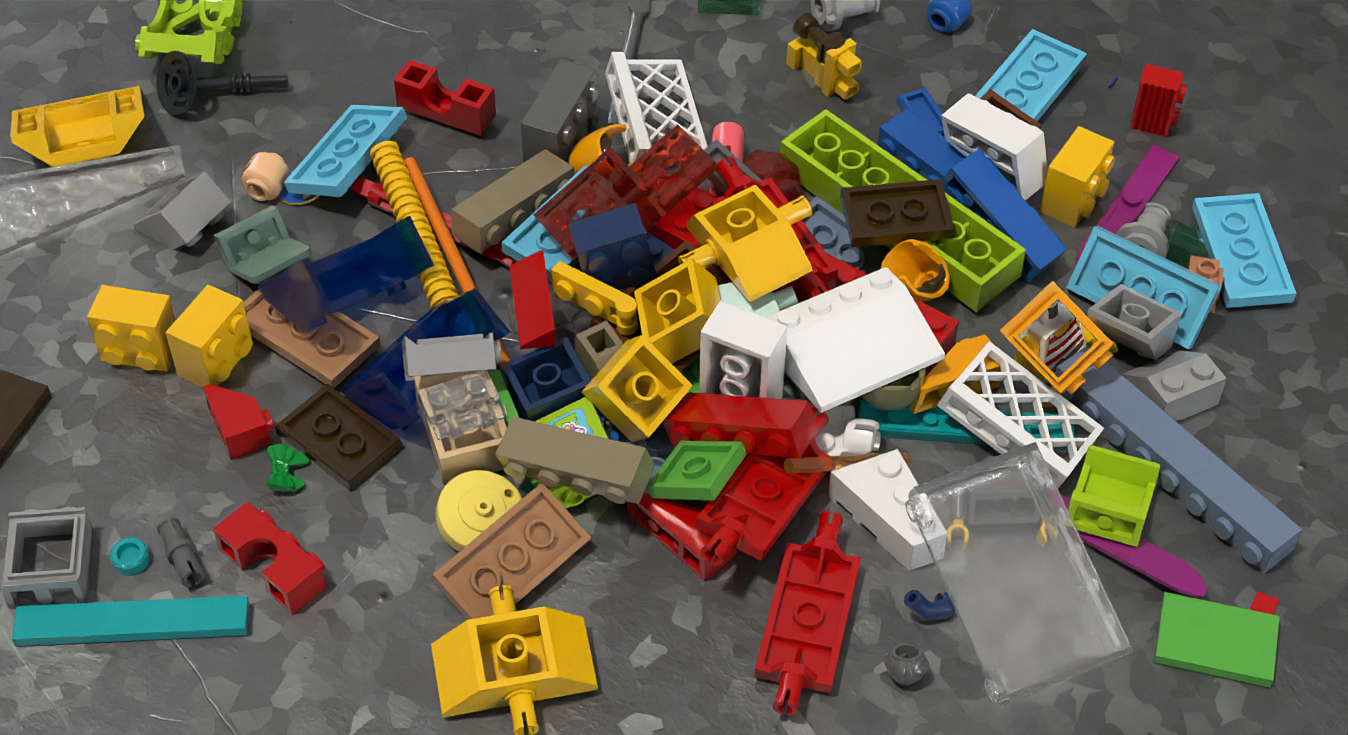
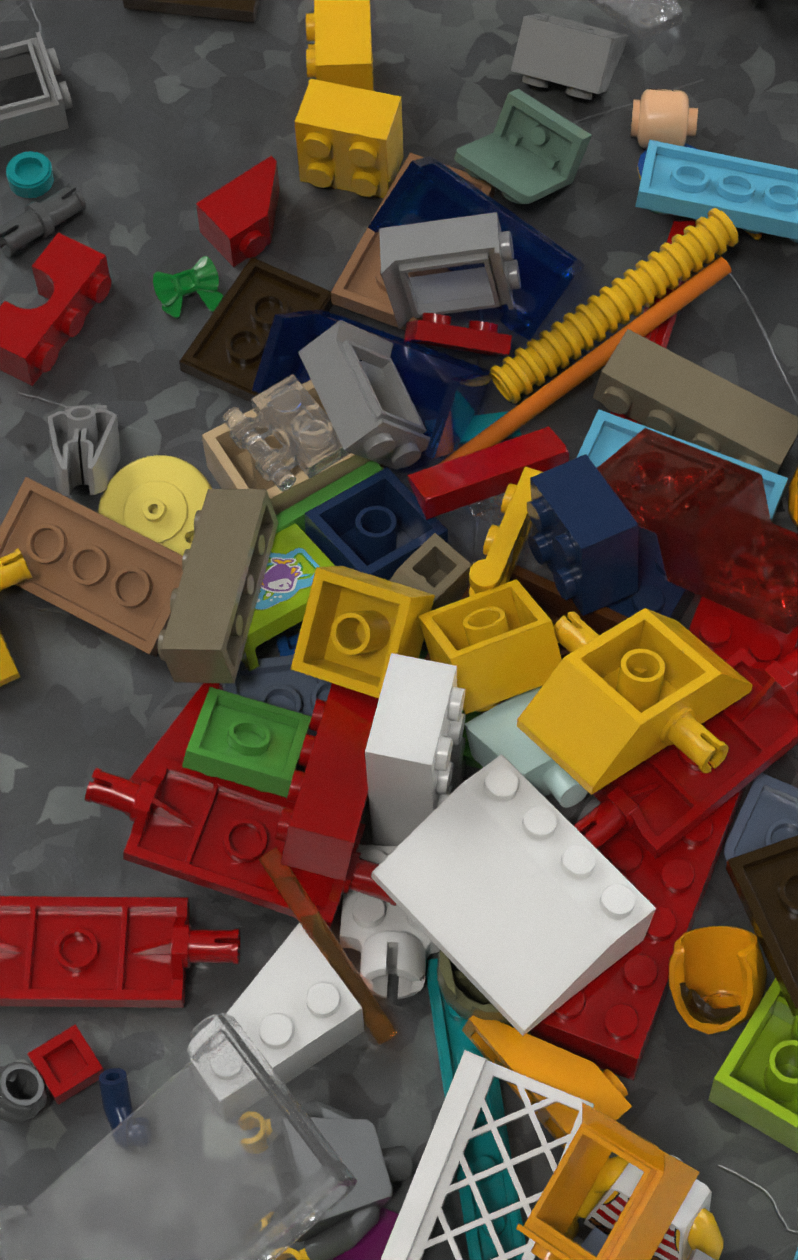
camera: 80 degrees right, 10 degrees up
none -> red plate [27,1024,104,1105]
none -> light grey hinge [48,405,121,496]
none -> light grey window [379,212,521,329]
none -> red plate [404,313,512,357]

